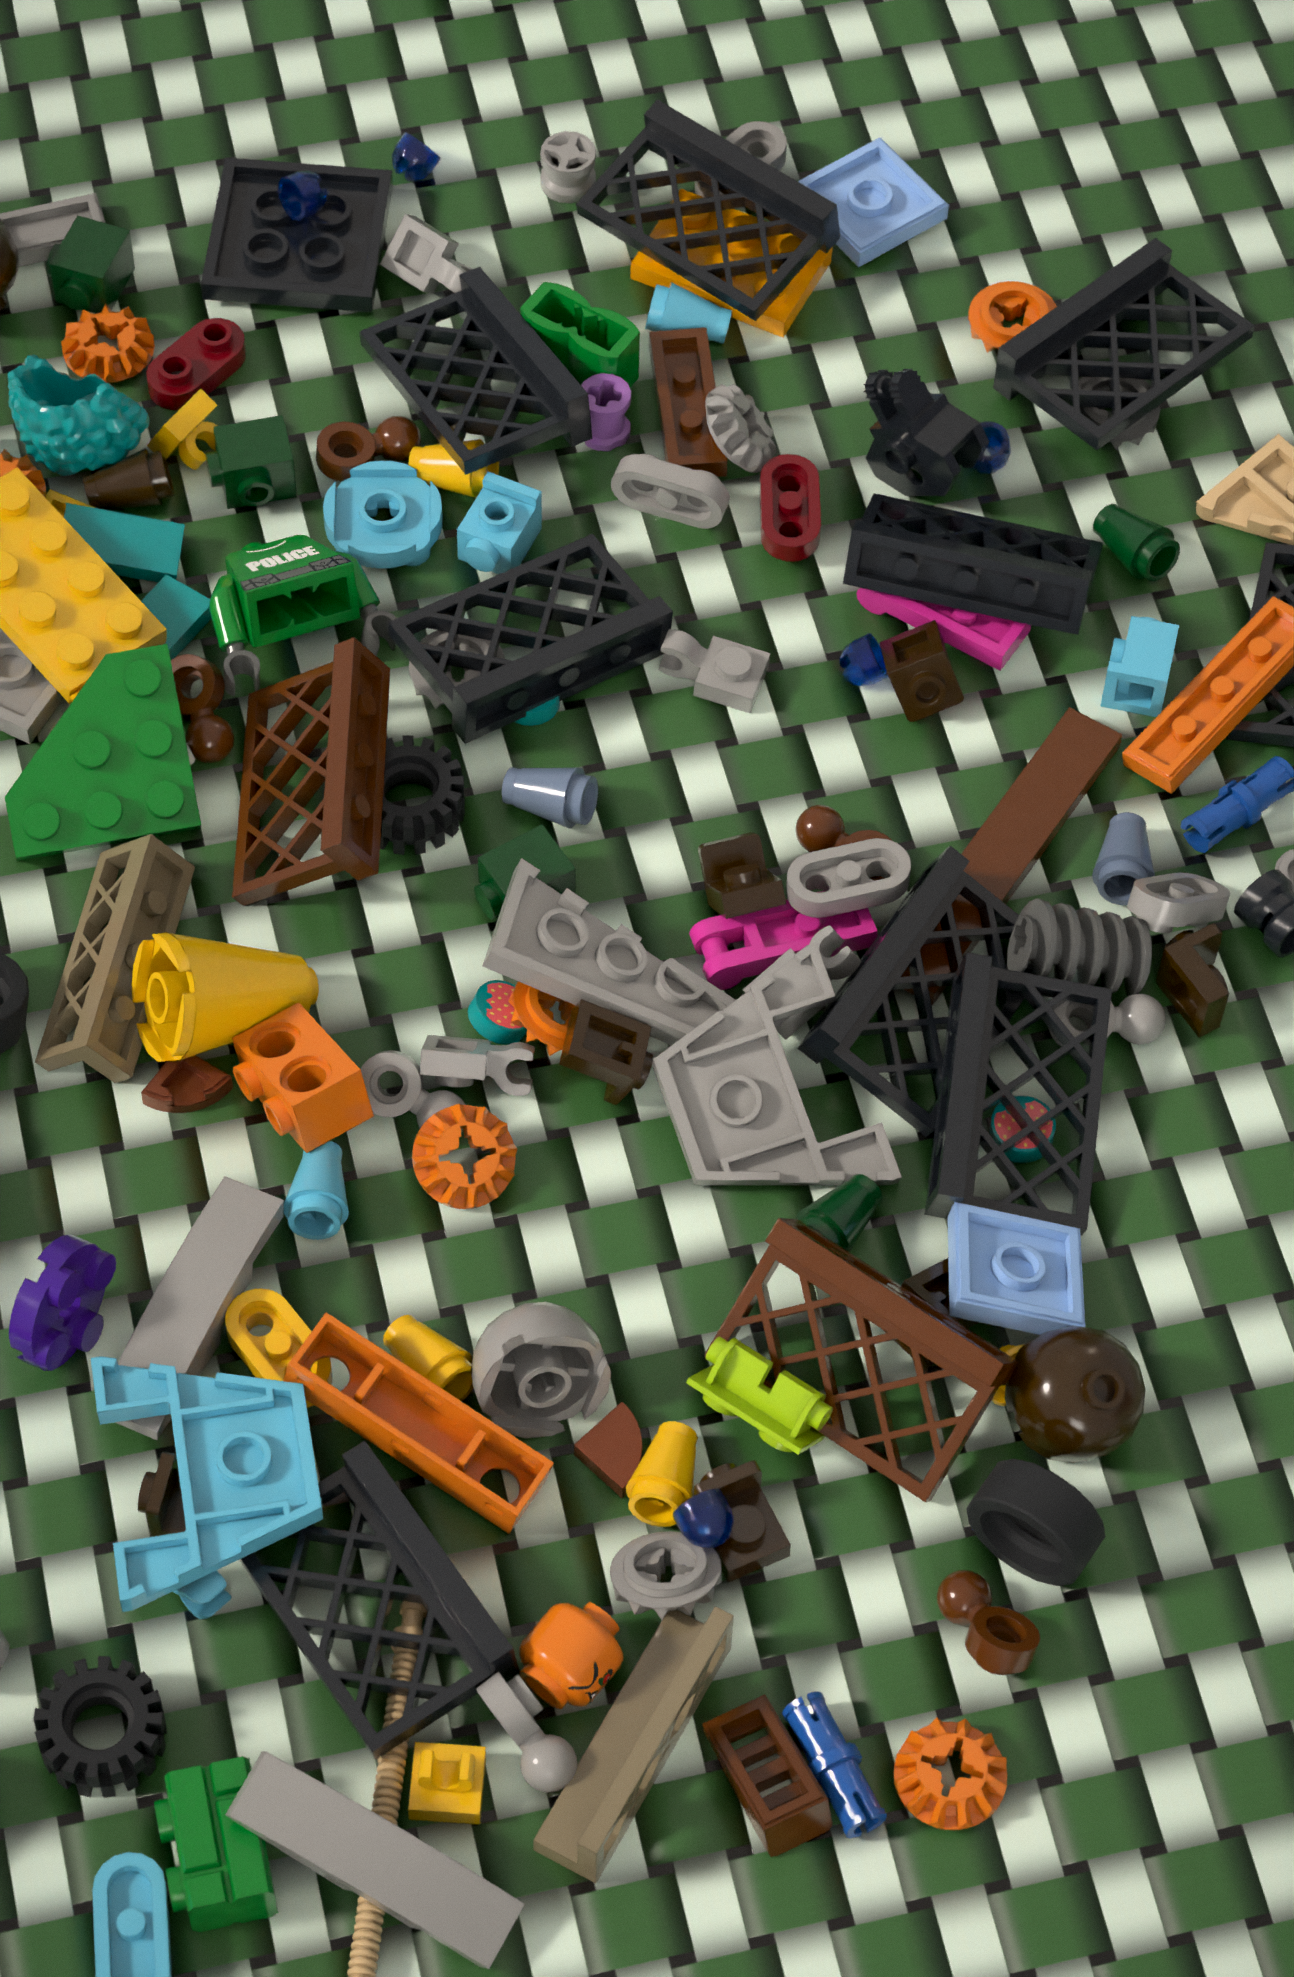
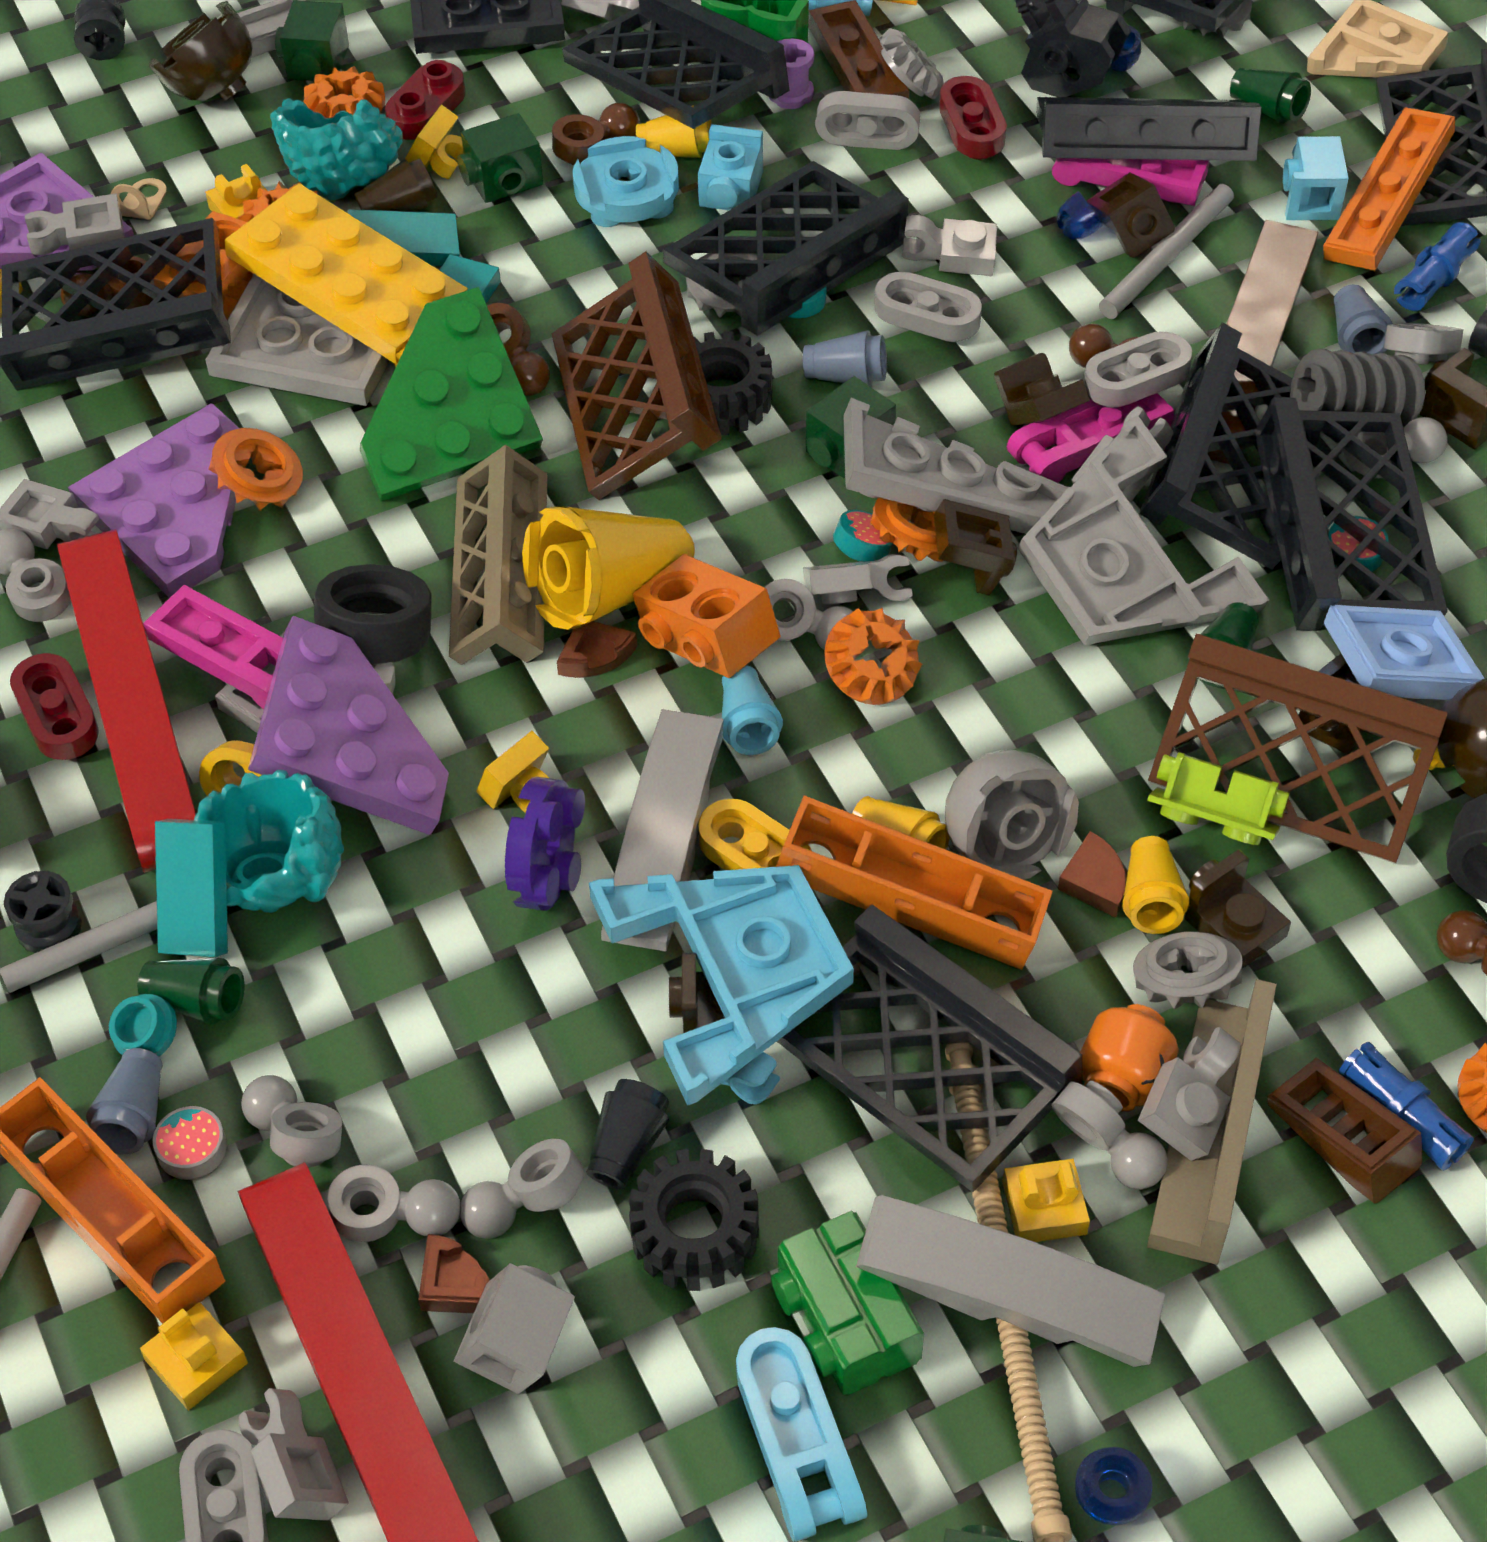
camera: 10 degrees left, 5 degrees down
green torso [209,535,397,696] -> none
clear blue hinge [673,1489,735,1548] -> none
none -> yellow tile [476,730,549,813]
none -> black cone [586,1079,669,1190]
none -> light grey plate [874,272,982,342]
none -> light grey bar [1099,184,1234,319]
none -> light grey plate [1138,1027,1241,1161]

